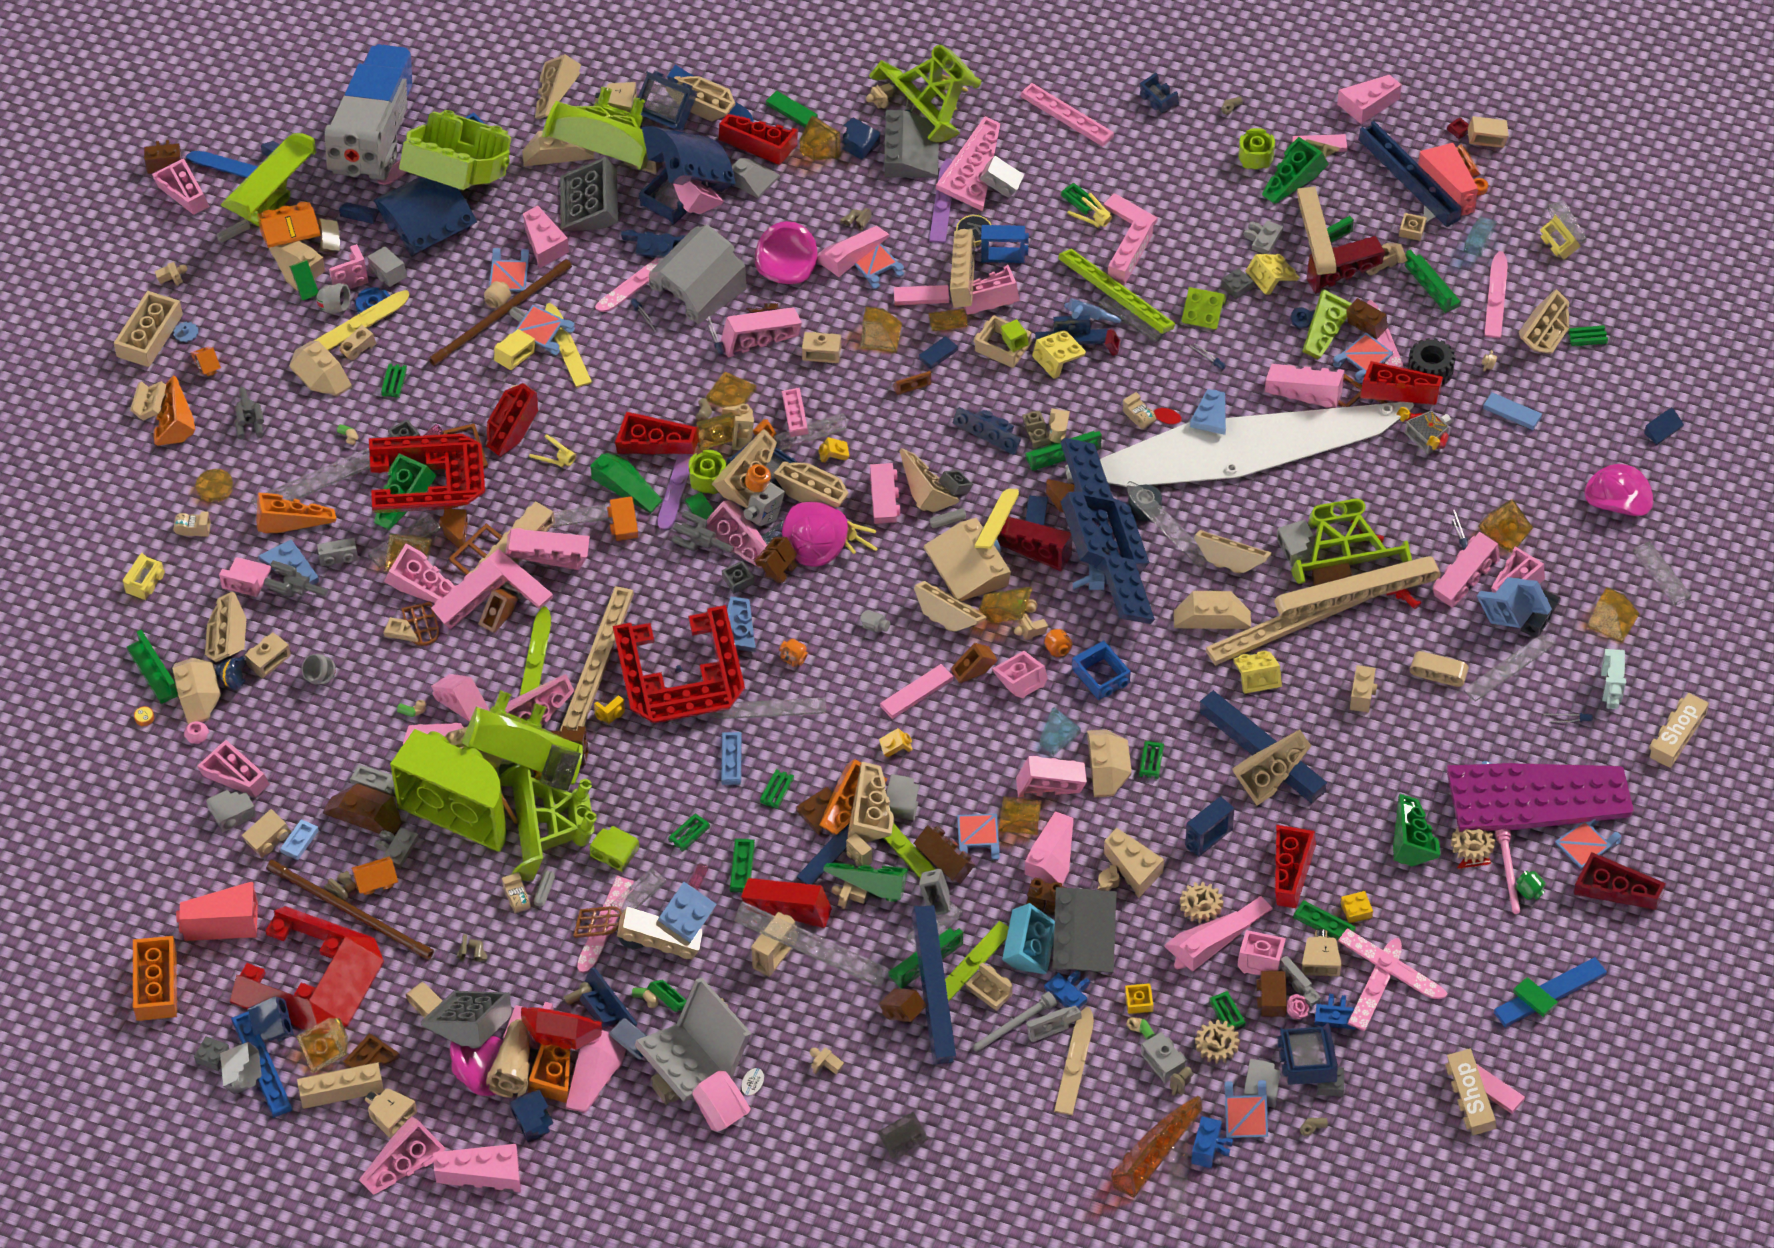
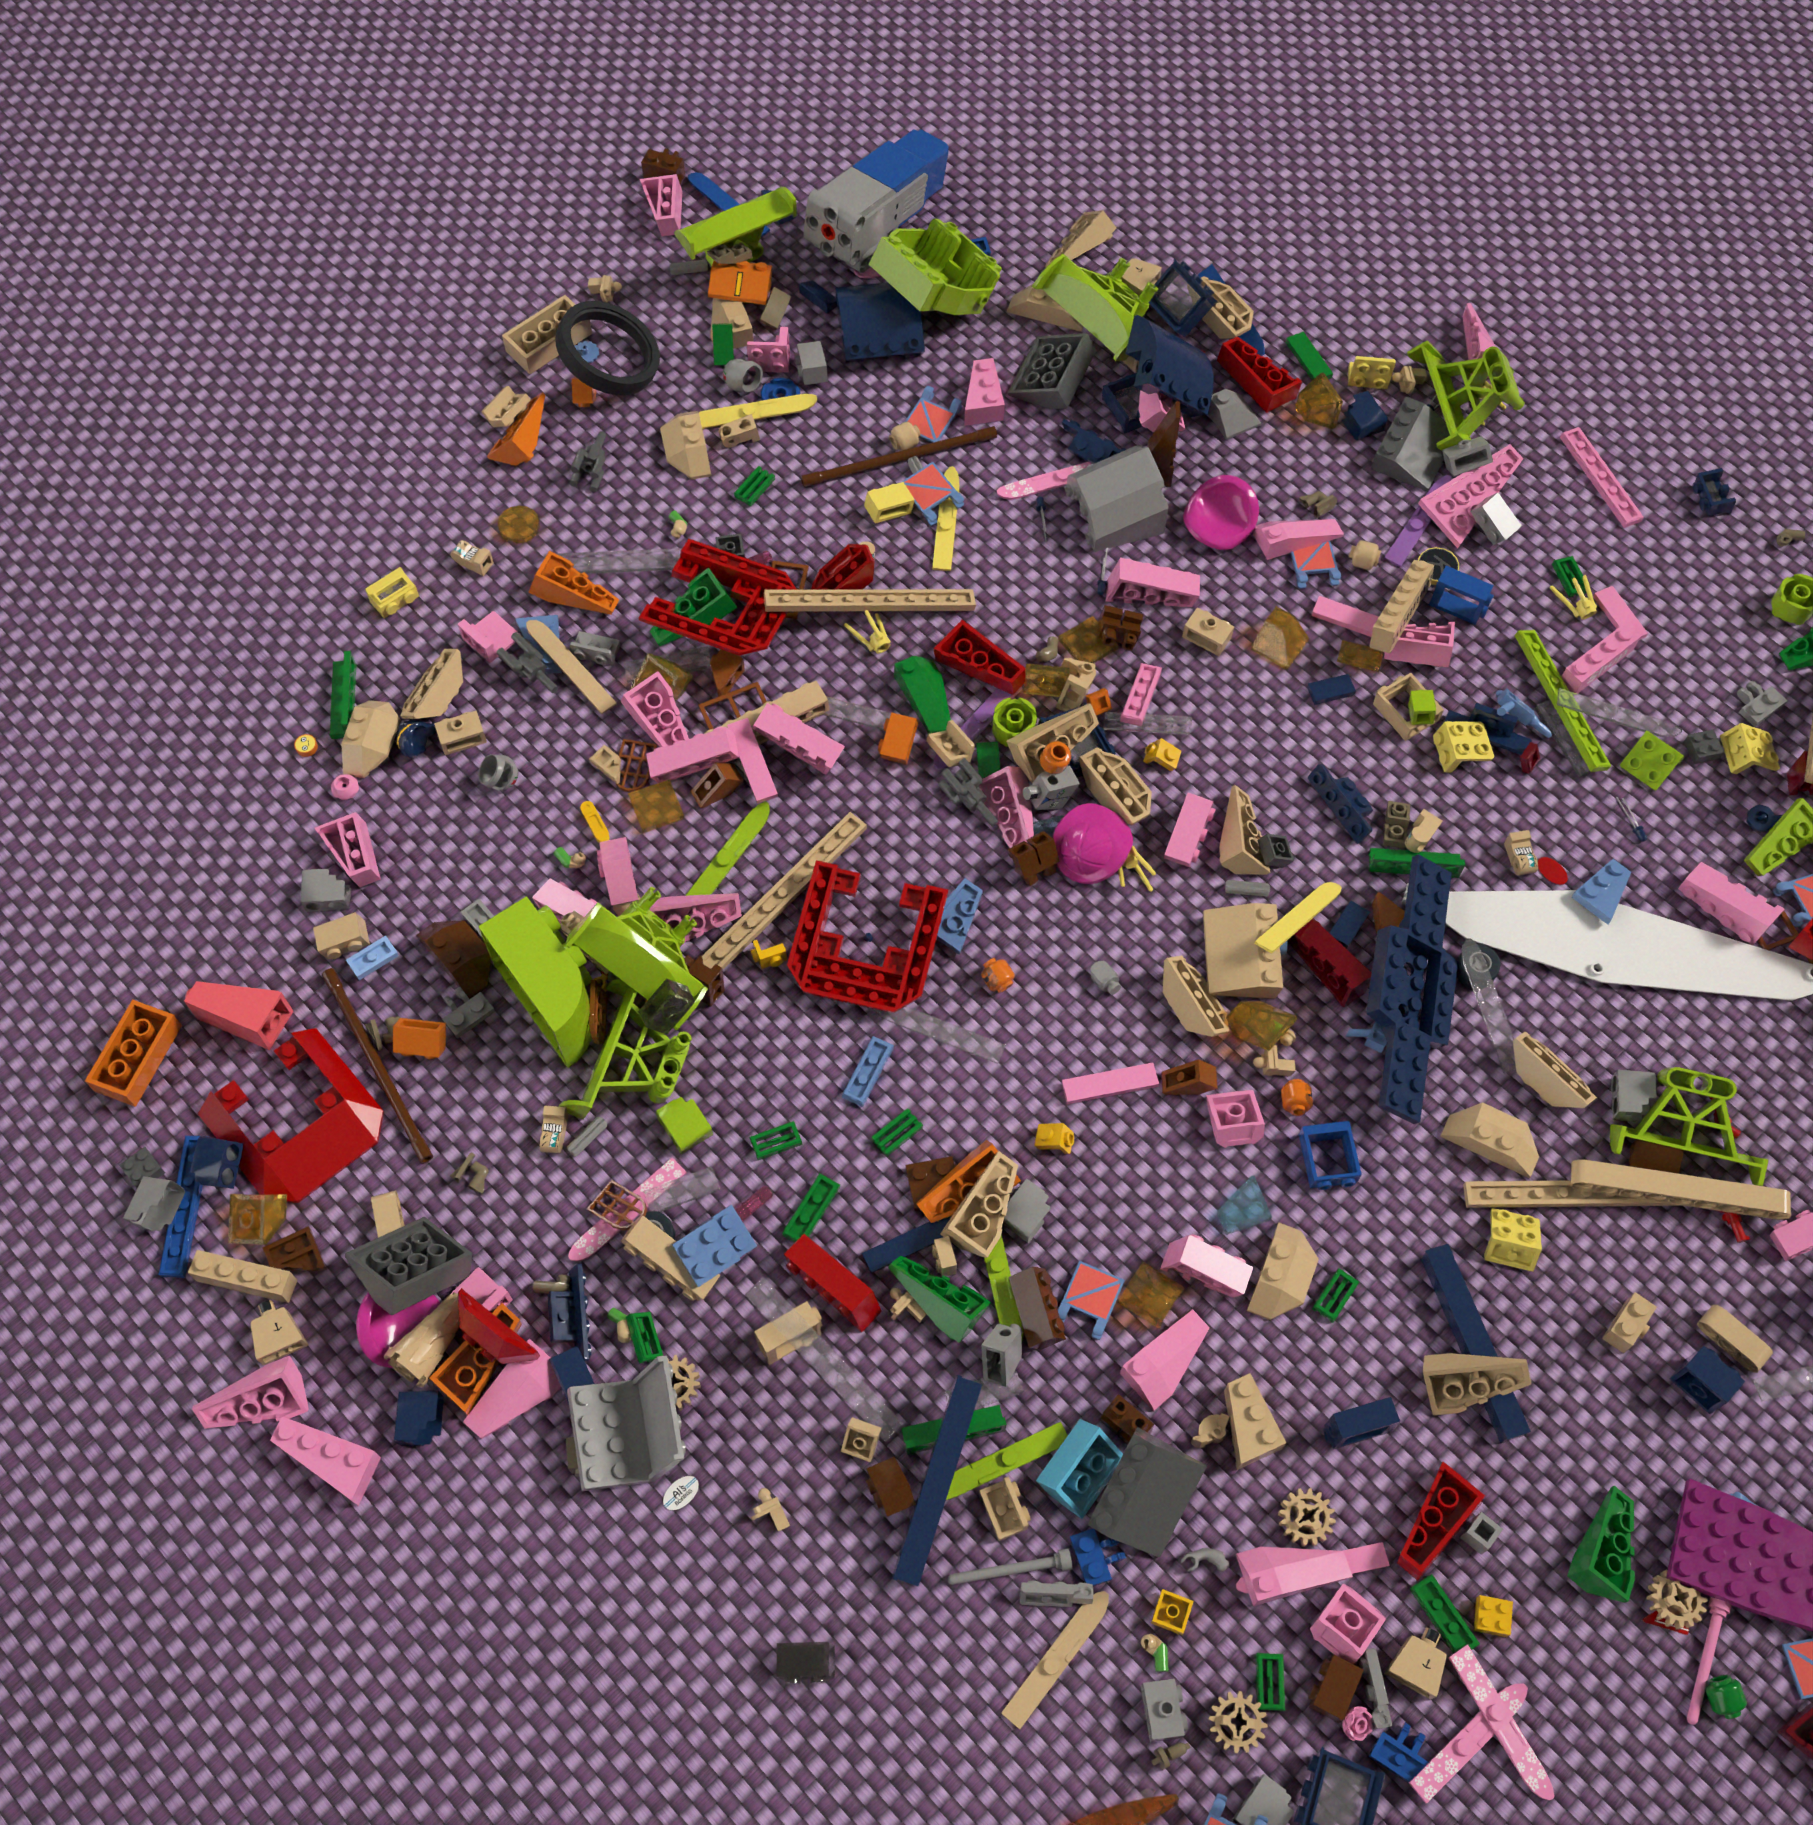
camera: 25 degrees right, 10 degrees up
bright pink slope [692,1071,751,1131] -> none
dark grey piece [722,561,754,594] -> none
reddish brown plate [746,303,780,313] -> none
dark orange slope [893,371,931,395] -> none
none -> tan piece [526,620,617,715]
none -> black tyre [555,301,660,395]
none -> yellow piece [580,801,610,843]
none -> clear yellow tile [628,779,685,833]
none -> dark tan slope [707,243,753,264]
none -> tan plate [764,589,976,612]
none -> tan piece [841,1417,882,1462]
none -> tan bracket [926,720,975,767]
none -> reddish brown hips [1098,605,1143,651]
none -> reddish brown wedge [1147,401,1180,487]
none -> light grey piece [1181,1548,1230,1572]
none -> light yellow bracket [1348,356,1396,389]
none -> tan head [1349,540,1381,570]
none -> light grey brick [1442,436,1493,476]
none -> light grey brick [1459,1512,1503,1555]
none -> bright pink wedge [1462,303,1496,378]
none -> clear piece [1557,688,1682,738]
none -> dark blue brick [1669,1346,1745,1414]

